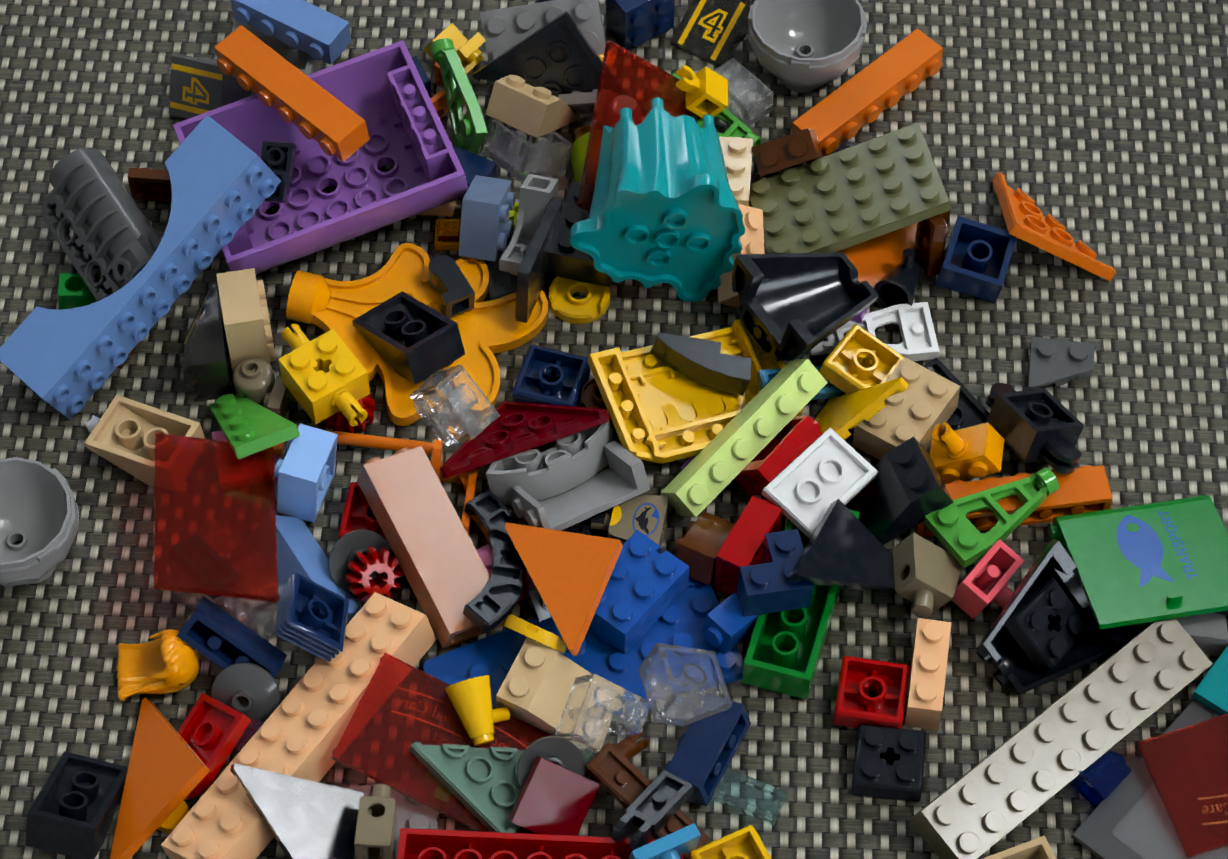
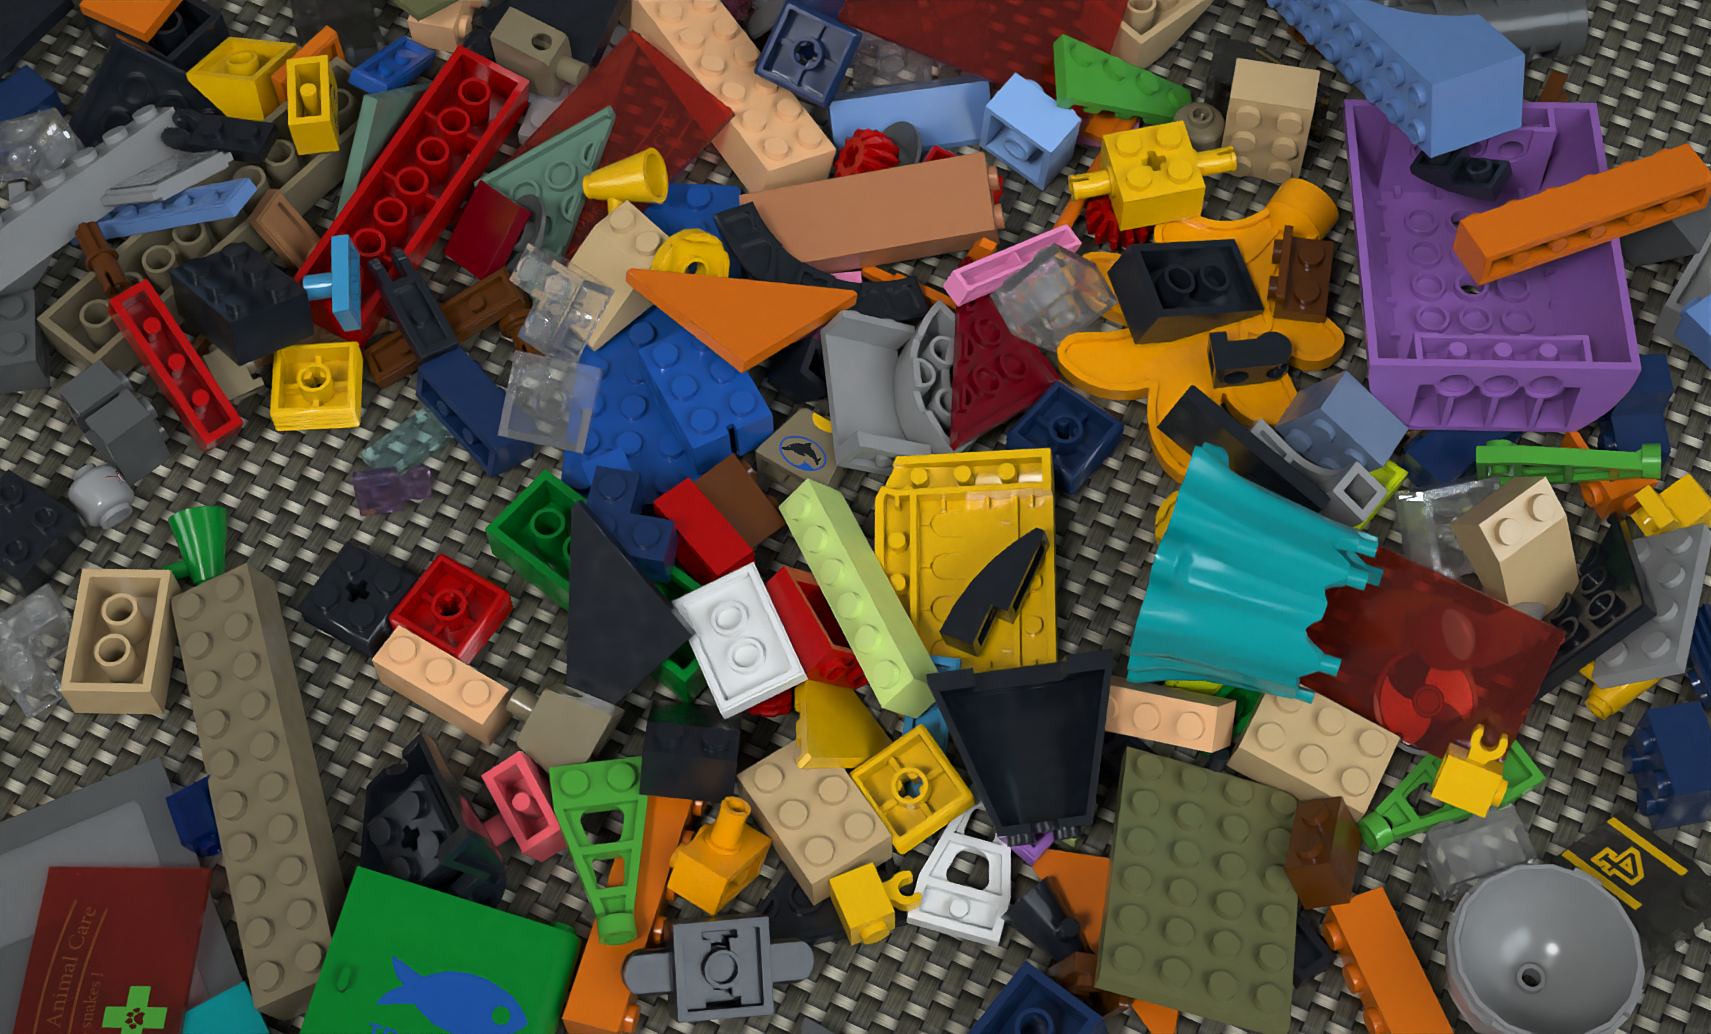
camera: 115 degrees right, 5 degrees up
none -> clear purple plate [352,466,432,516]
none -> yellow brick [829,862,922,946]
none -> bright pink piece [943,224,1082,306]
none -> reddish brown bracket [1267,225,1334,323]

